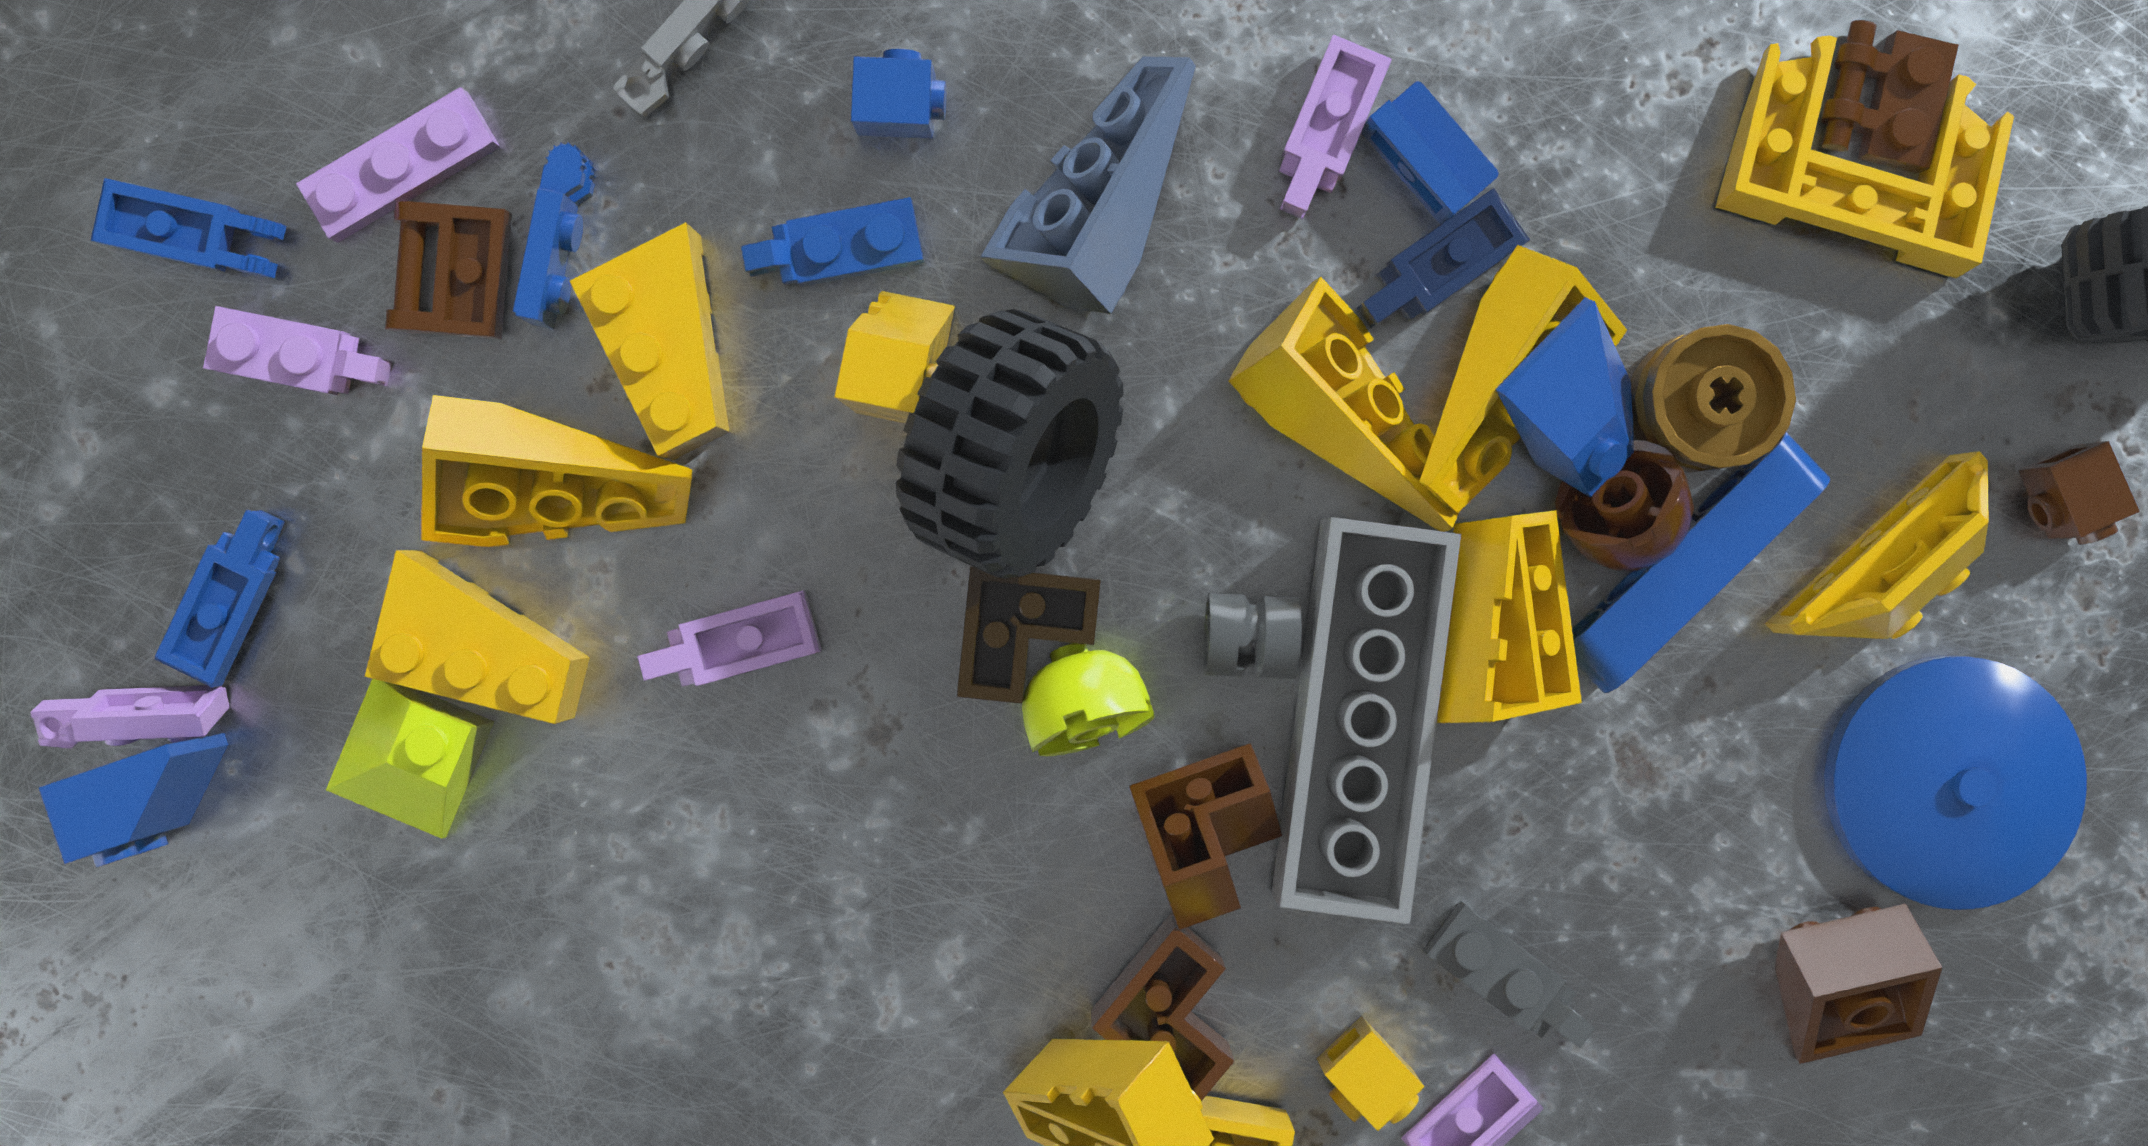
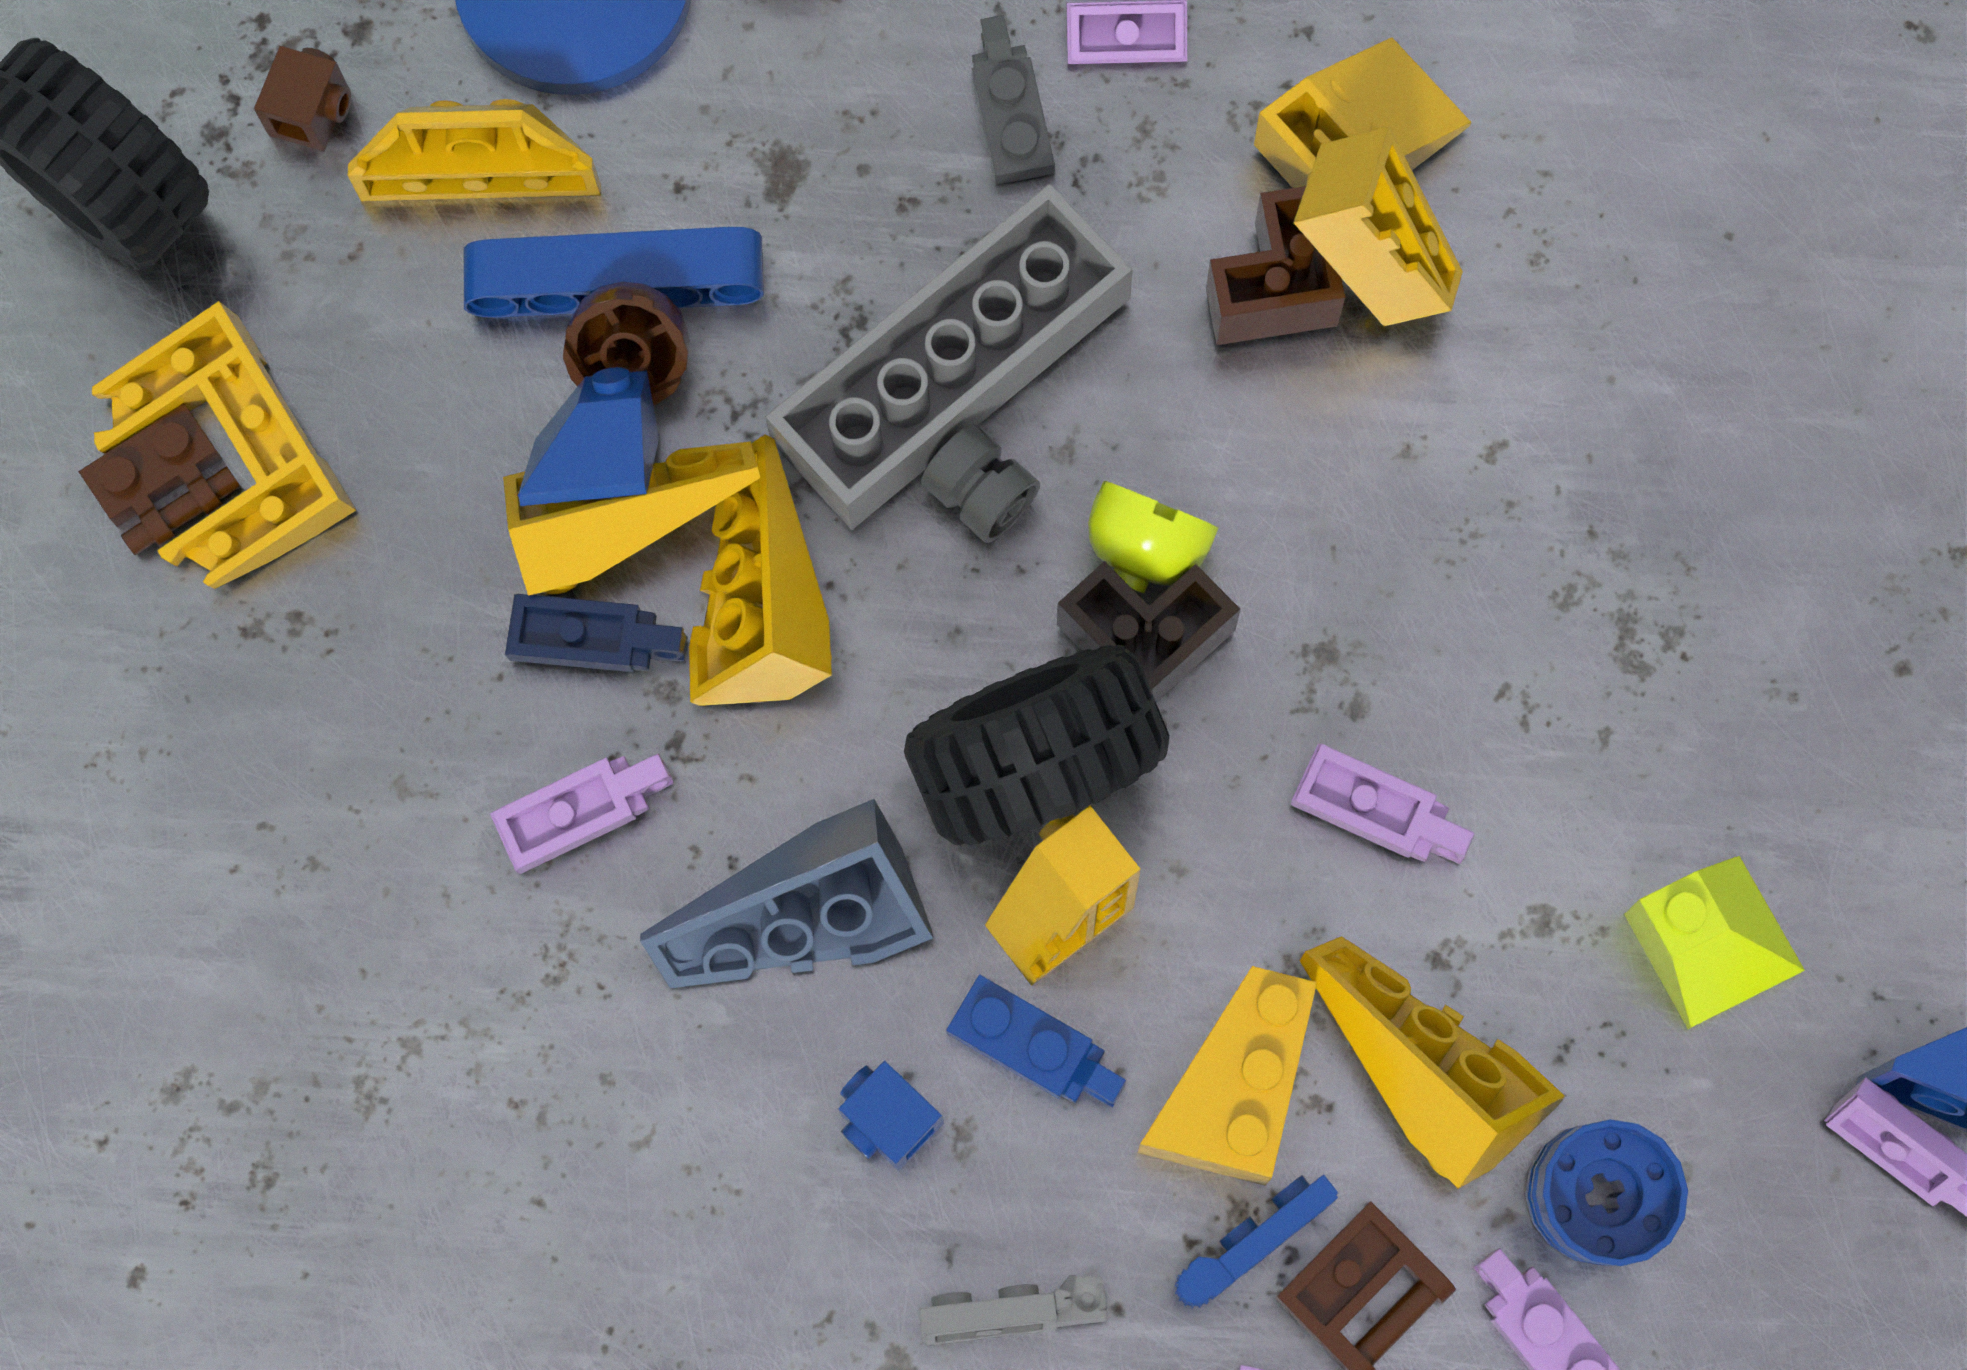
camera: 135 degrees left, 15 degrees down
blue hinge [155,510,285,688] -> none
yellow wedge [364,550,590,724] -> none
reddish brown brick [1129,743,1282,930] -> none
yellow brick [1316,1016,1425,1131] -> none
blue panel [1361,81,1499,225] -> none
yellow wedge [1436,510,1582,723] -> none
pearl gold wheel [1631,324,1796,473] -> none
none -> blue wheel [1525,1119,1688,1266]

